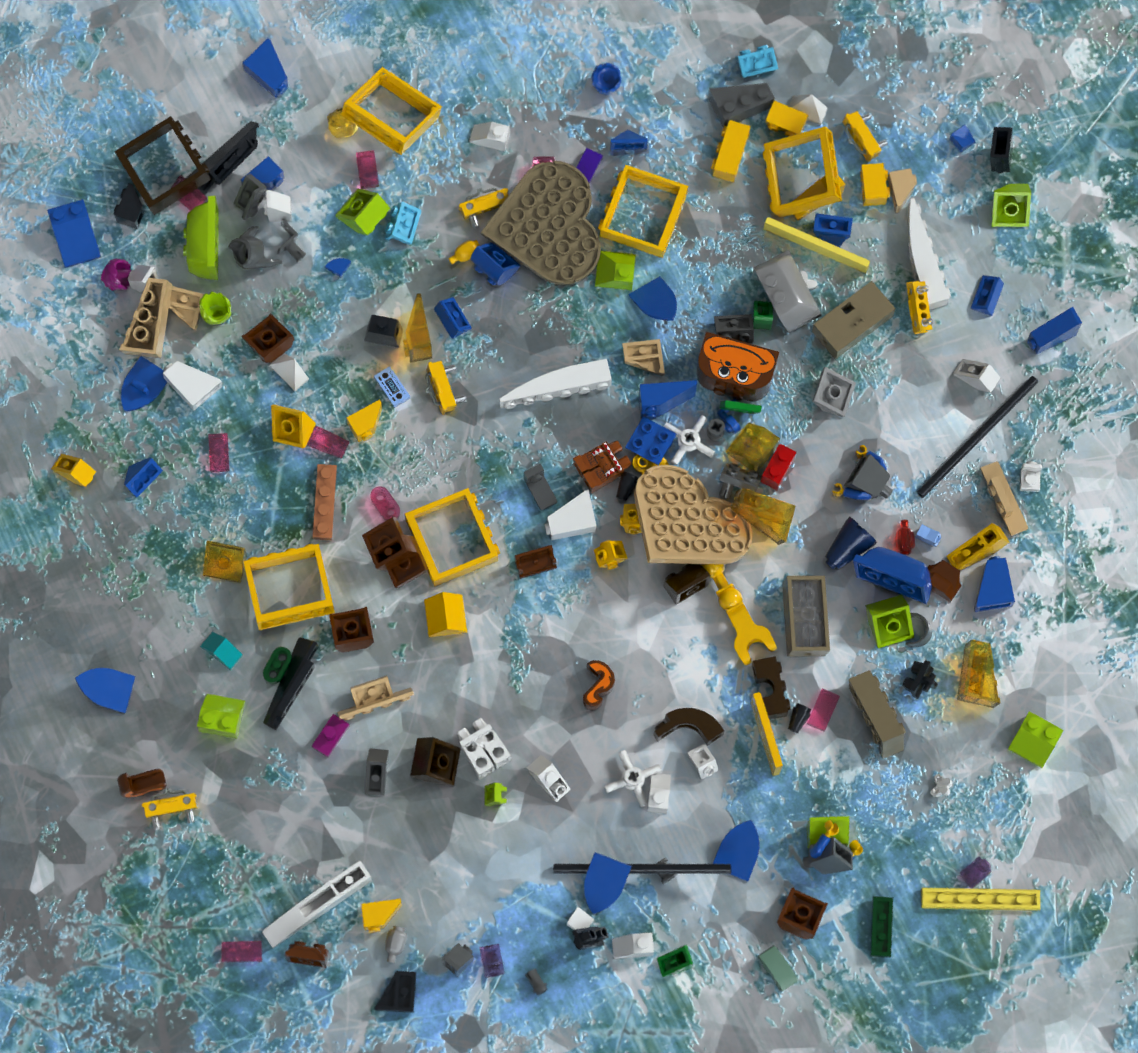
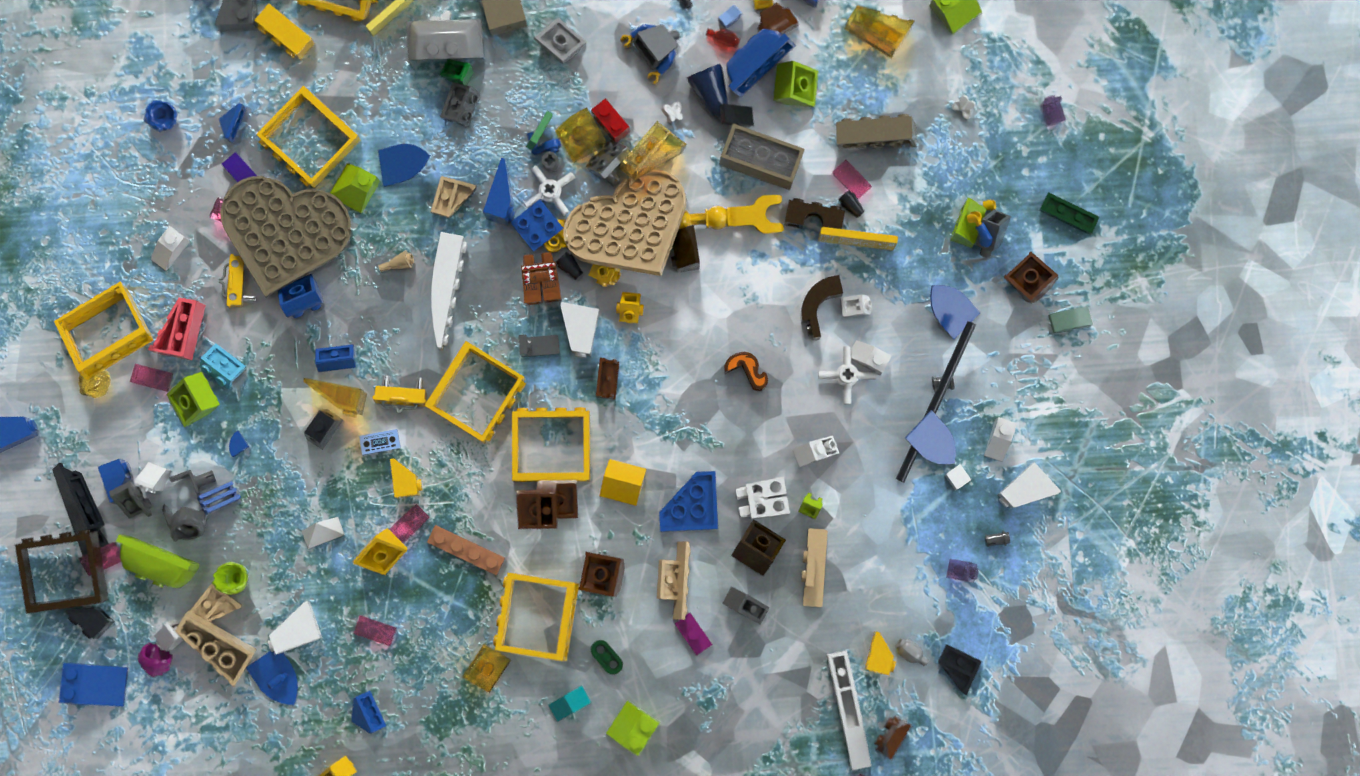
camera: 65 degrees left, 10 degrees up
reddish brown slope [242,314,295,363] -> none
black wedge [263,637,318,731] -> none
clear pink plate [370,486,400,520] -> none
dark grey slope [442,943,474,977] -> none
yellow plant [448,240,480,264] -> none
black hips [572,926,609,950] -> none
green slope [656,945,693,977] -> none
brick [696,332,779,401] -> none
black hips [903,660,938,699] -> none
dark grey helmet [905,613,932,647] -> none
light yellow tile [921,888,1040,911] -> none
none -> coral wedge [148,297,206,360]
none -> tile [197,481,241,515]
none -> tan cone [379,250,414,272]
none -> yellow window [424,341,526,444]
none -> blue plate [659,471,718,532]
none -> white piece [661,102,683,123]
none -> black tile [720,104,754,127]
none -> tan bracket [801,528,828,607]
none -> white slope [998,462,1061,509]

